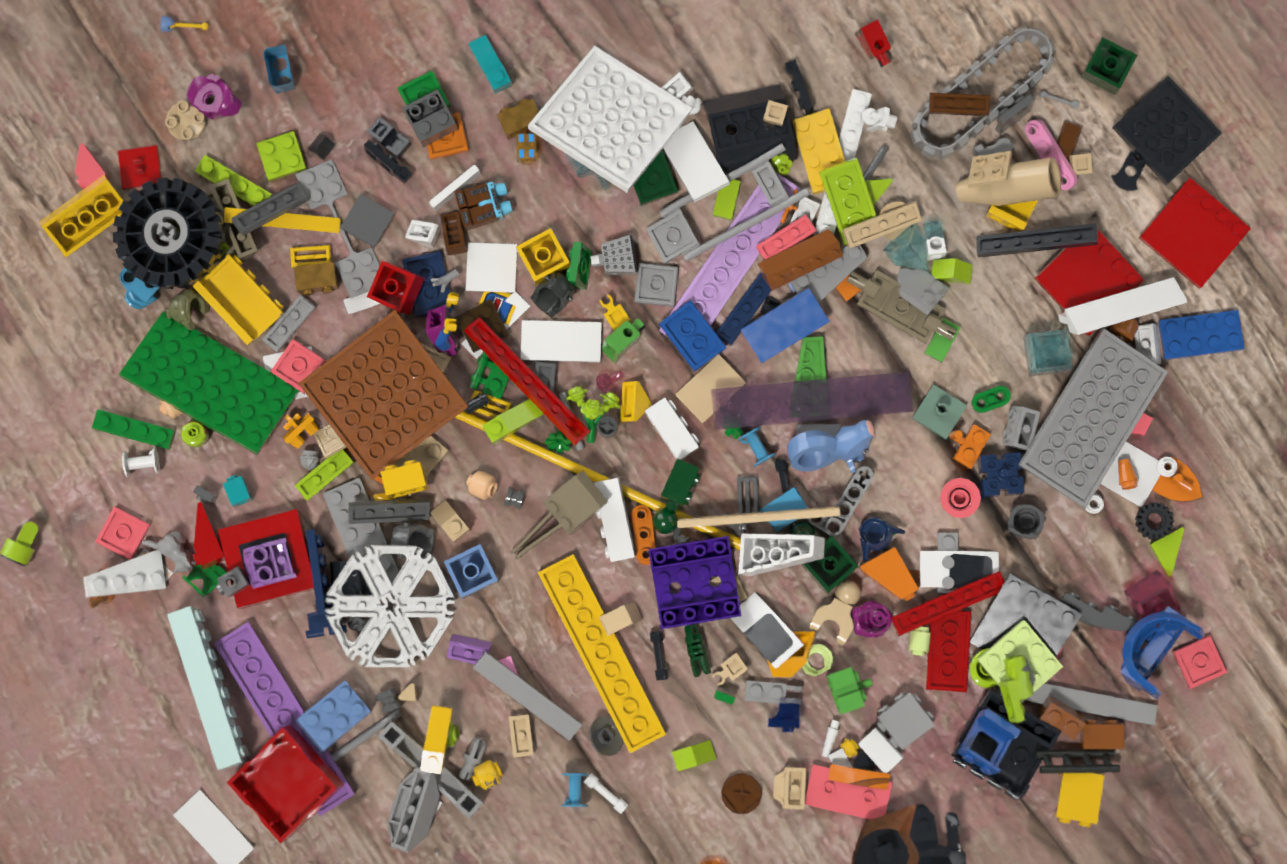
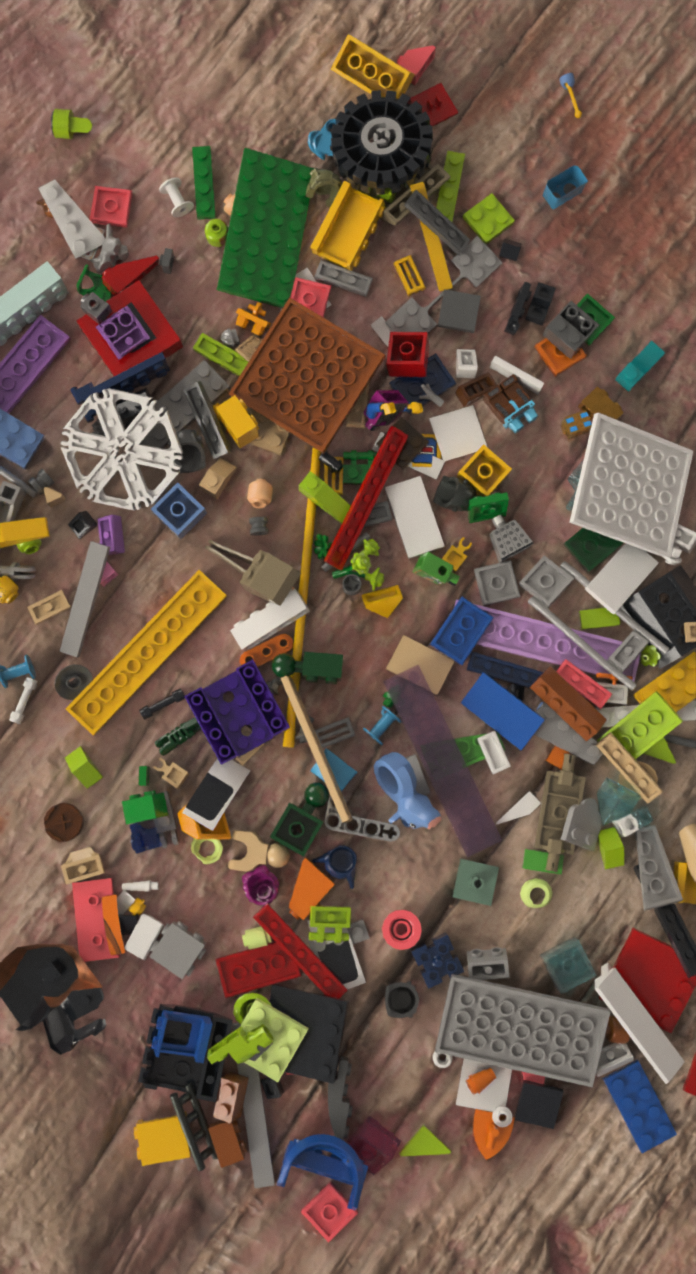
camera: 65 degrees right, 0 degrees up
tan dish [165,101,206,140] -> none
magenta piece [187,74,242,120] -> none
teal brick [223,475,253,508] -> none
pearl gold brick [294,262,338,296] -> none
clear pink plate [596,370,624,393] -> none
tan slope [599,602,643,636] -> none
white brick [645,398,700,460] -> none
white wedge [738,534,825,576] -> none
black bar [774,459,790,494] -> none
bright green brick [825,667,873,714] -> none
orange plate [949,424,991,469] -> none
green plate [971,386,1011,414] -> none
black tyre [1135,502,1174,540] -> none
none -> black slope [68,511,97,539]
none -> green brick [122,790,168,825]
none -> black slope [261,1077,284,1099]
none -> lime plate [309,906,351,943]
none -> white tile [477,731,511,774]
none -> white sticker [496,791,541,825]
none -> black tile [514,1080,563,1129]
none -> yellowish green piece [520,878,553,908]
none -> light grey wing [635,825,683,911]

